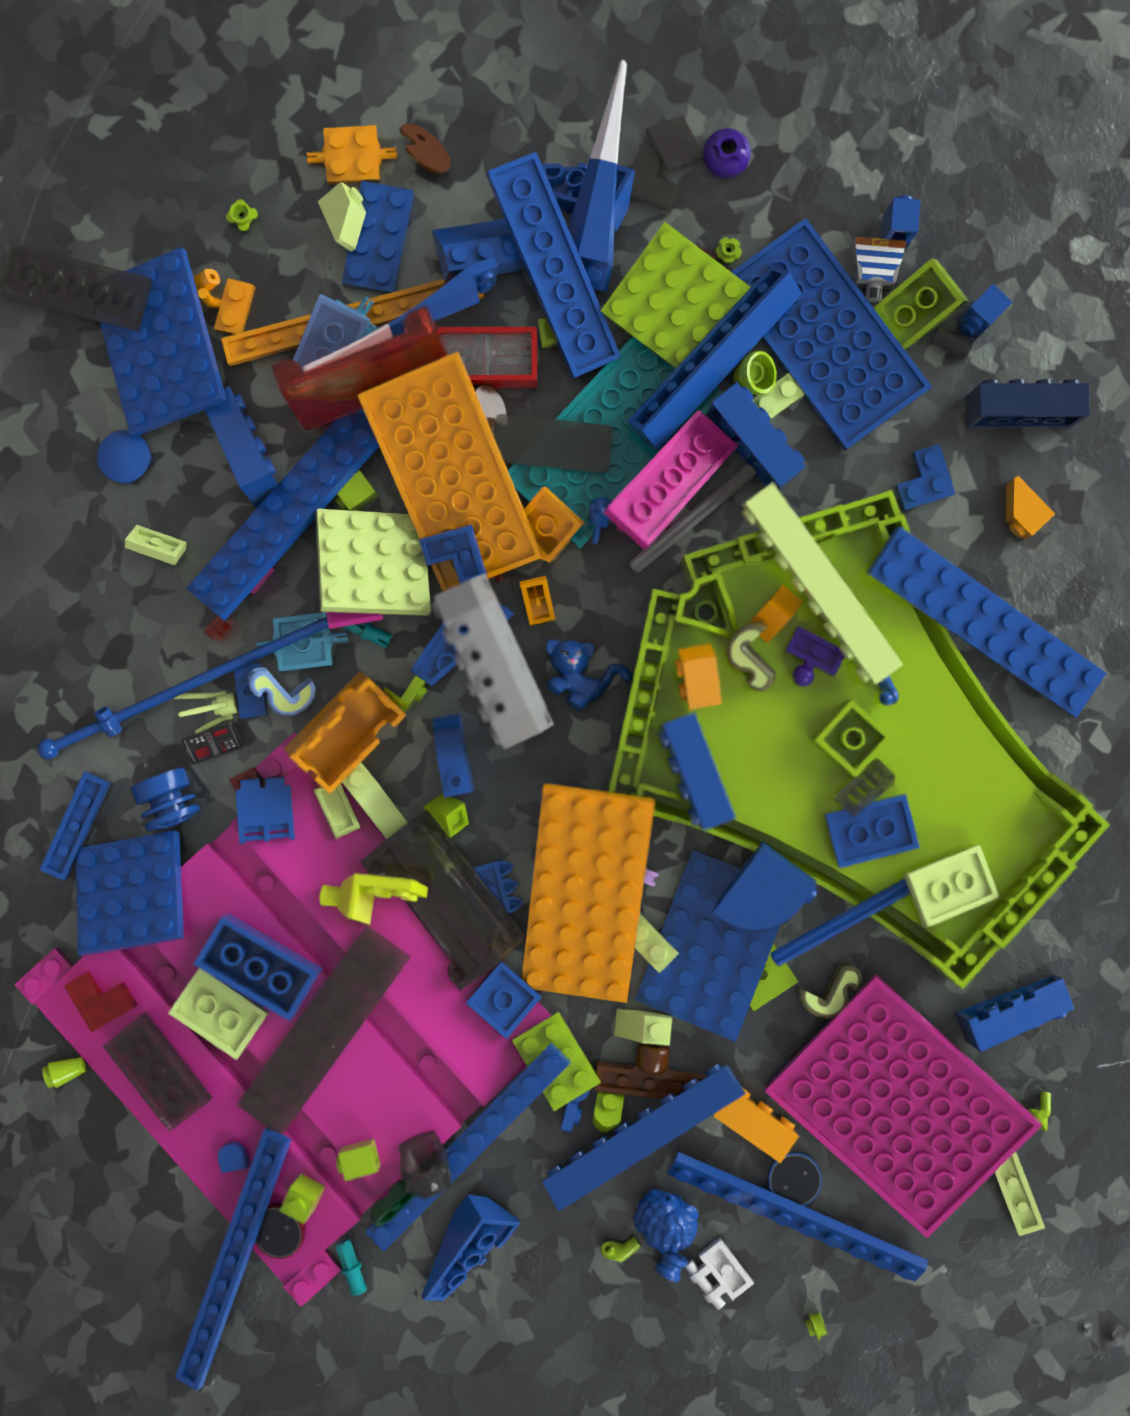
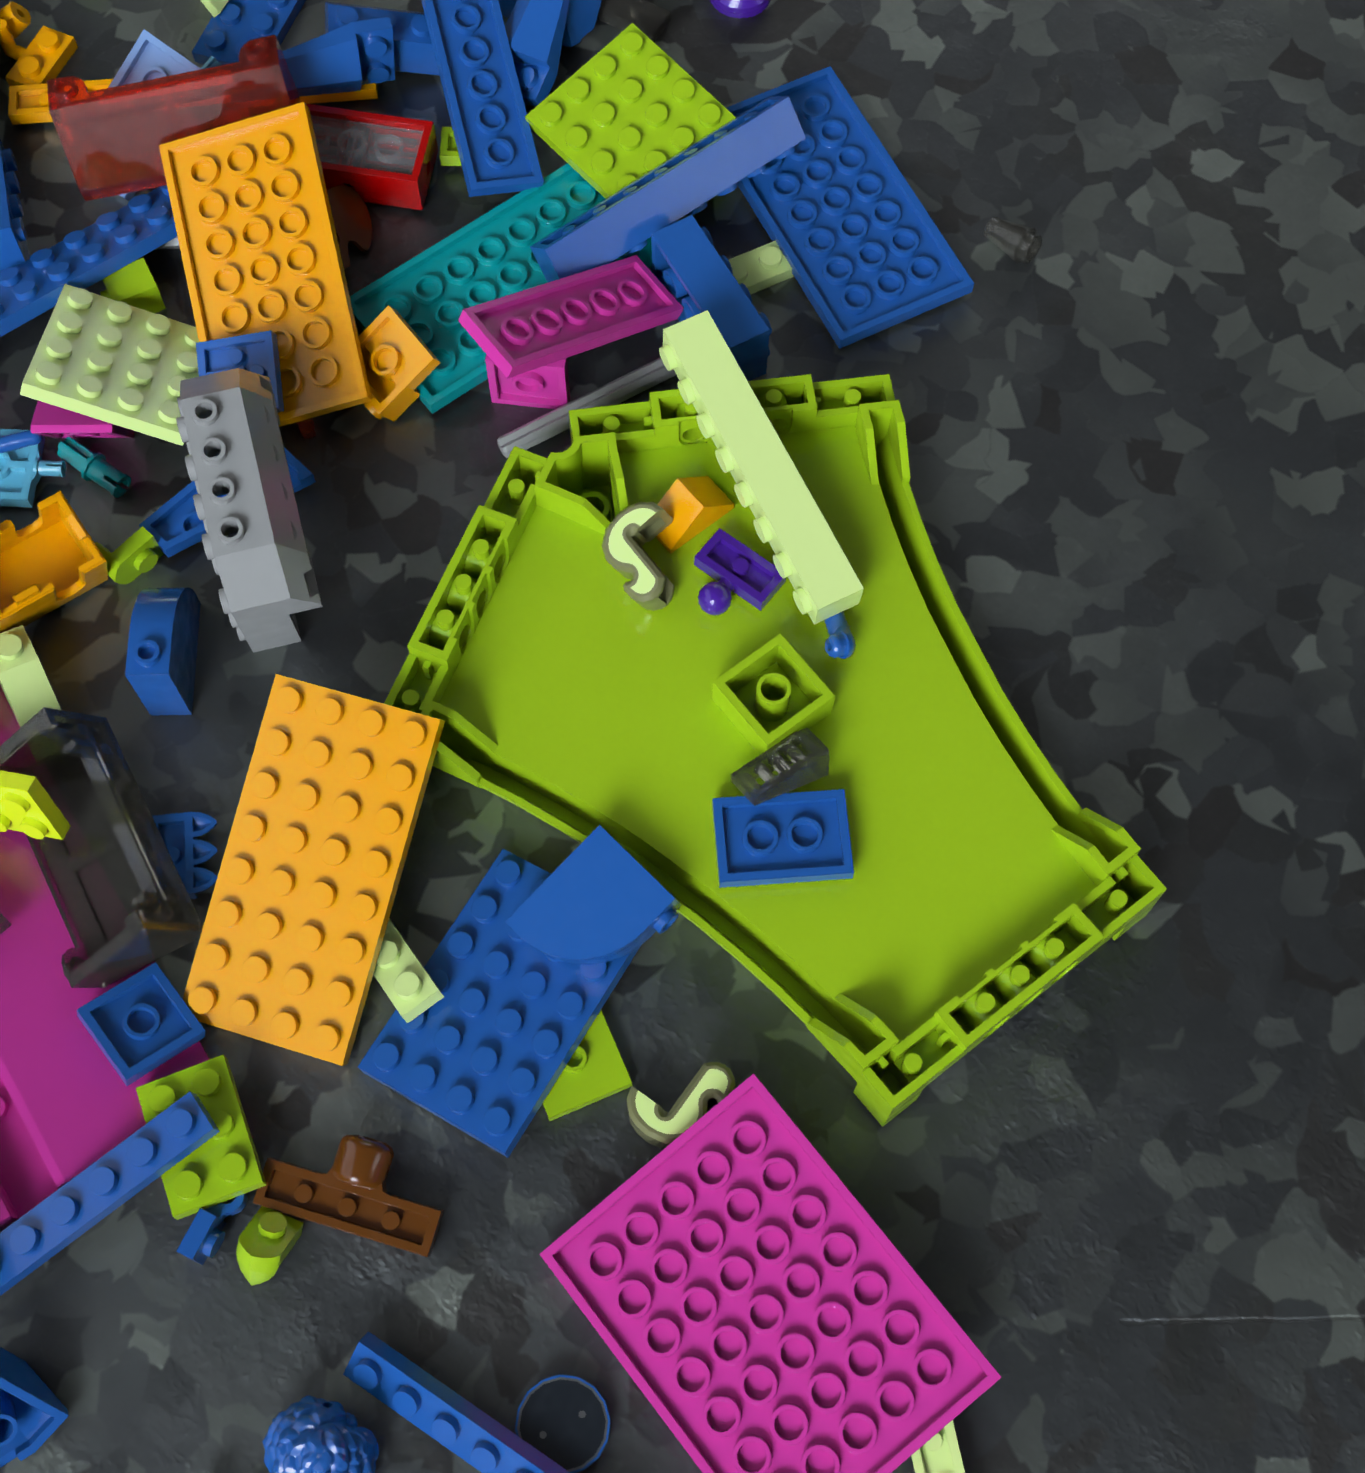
camera: 10 degrees right, 20 degrees down
lime panel [423,793,469,838] -> none
clear smoke piece [494,414,613,474] -> none
light orange slope [520,576,556,626] -> none
blue brick [542,1064,746,1211] -> none
blue animal [546,639,633,711] -> none
blue piece [589,497,613,544] -> none
yellowish green slope [614,1008,672,1045] -> none
lavender bush [644,868,659,886] -> none
blue brick [657,712,736,830] -> none
light orange brick [675,643,722,710] -> none
light orange brick [713,1087,799,1163] -> none
lime plate [716,237,742,263] -> none
lime hat [732,351,777,395] -> none
blue axle [771,878,911,966] -> none
torso [850,236,906,303] -> none
blue plate [867,527,1106,718] -> none
lime slope [873,258,969,350] -> none
blue piece [881,195,921,250] -> none
blue plate [895,444,956,511] -> none
yellowish green plate [904,845,999,927] -> none
blue wedge [955,975,1074,1052] -> none
blue brick [957,283,1013,340] -> none
dark blue brick [966,379,1090,428] -> none
light orange slope [1006,476,1055,540] -> none
lime plate [1027,1092,1051,1132] -> none

